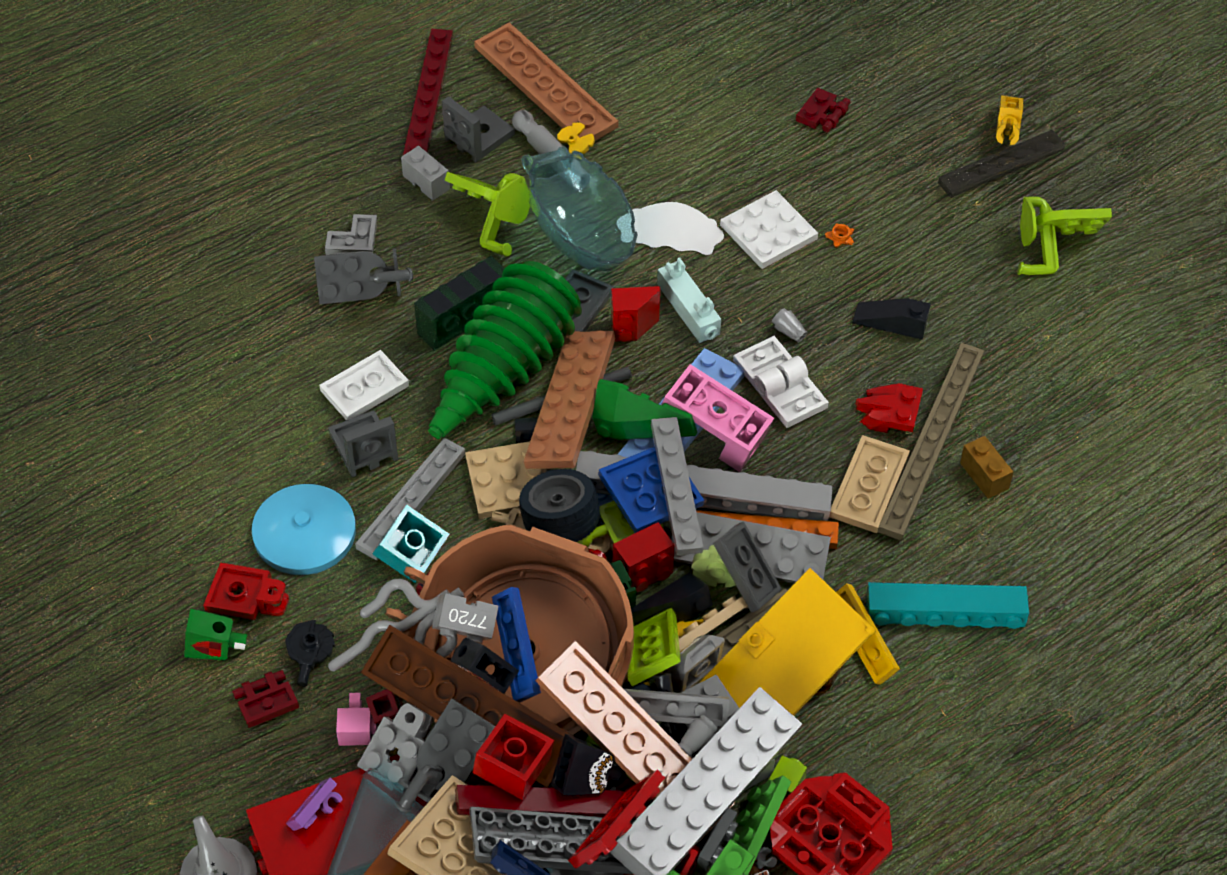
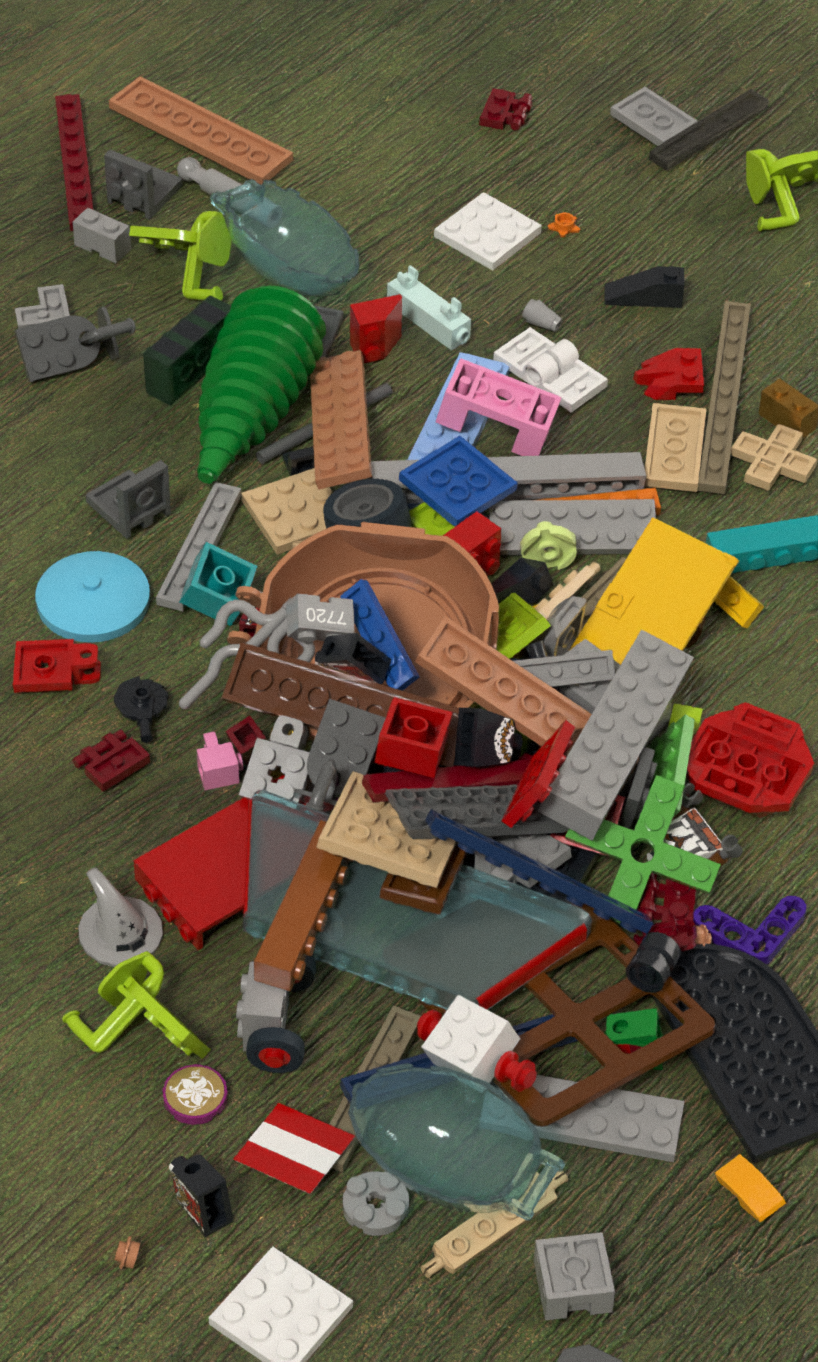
camera: 15 degrees left, 5 degrees down
green torso [184,609,248,660] -> none
medium lavender plate [286,778,343,831] -> none
white plate [320,350,409,421] -> none
yellow piece [557,122,595,158] -> none
green wedge [592,379,698,440] -> none
white sticker [618,202,724,255] -> none
light grey plate [651,417,704,556] -> none
light grey cone [678,715,718,756] -> none
dark grey tile [713,521,782,612] -> none
yellow plate [996,95,1023,145] -> none
none -> light grey plate [610,87,698,149]
none -> tan plate [730,424,817,491]

